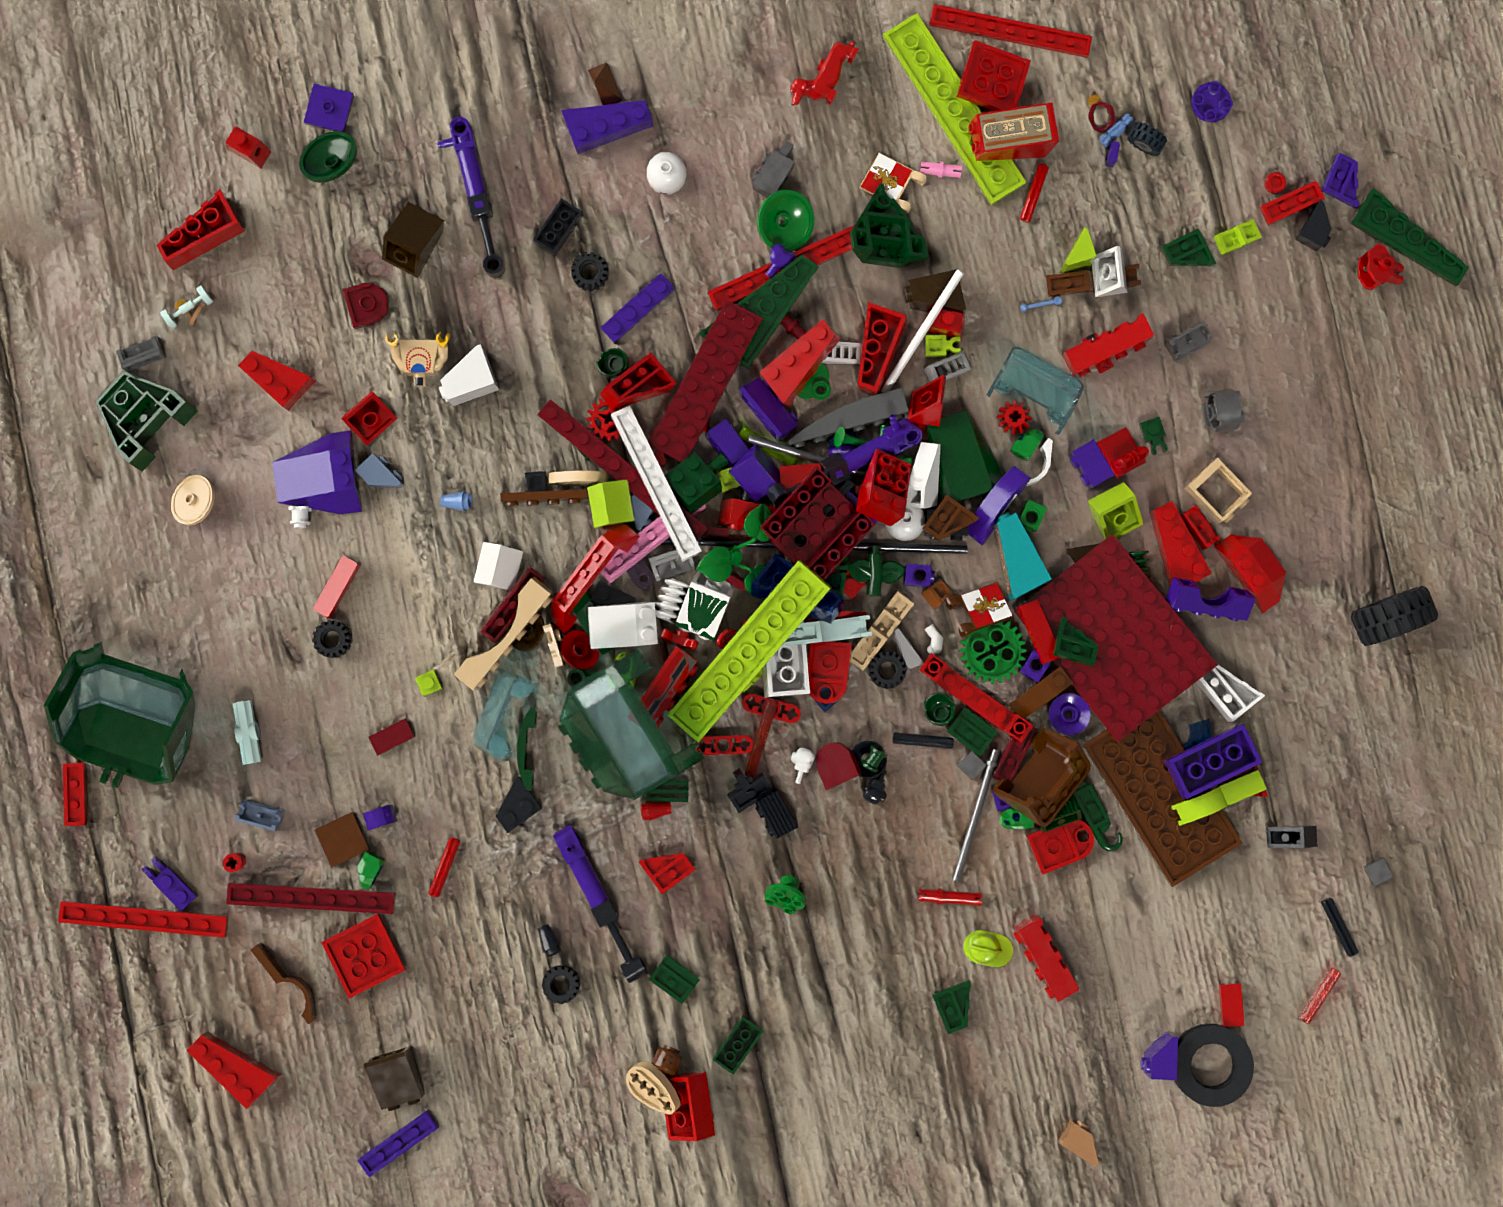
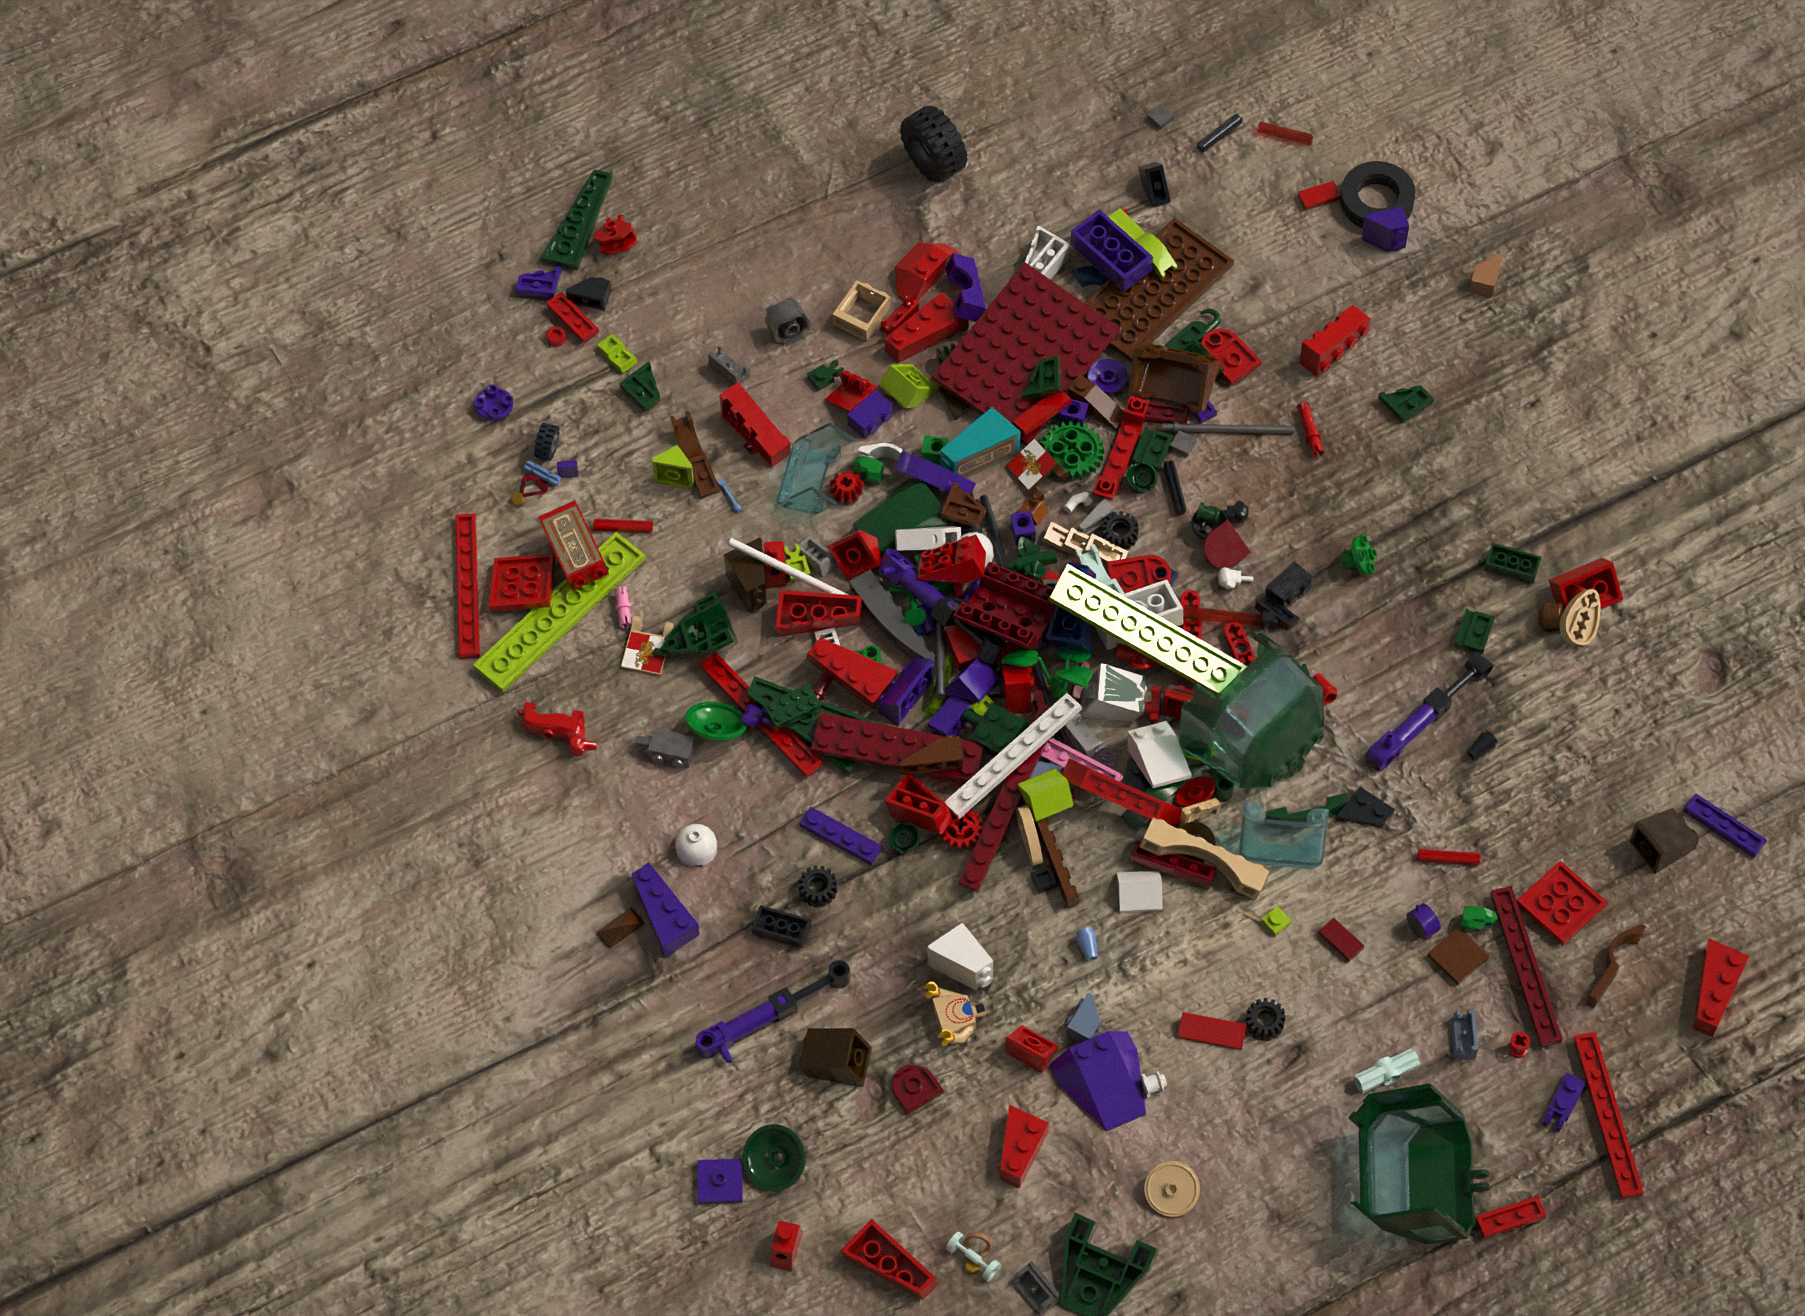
camera: 105 degrees left, 25 degrees down
black tyre [542,965,580,1004] -> none
red wing [639,853,696,894] -> none
white piece [655,578,690,624] -> none
lime piece [963,930,1013,967] -> none
green rock [999,808,1034,829] -> none
white slope [1092,246,1128,297] -> none
none -> dark green piece [762,684,822,731]
none -> reddish brown slope [899,736,963,775]

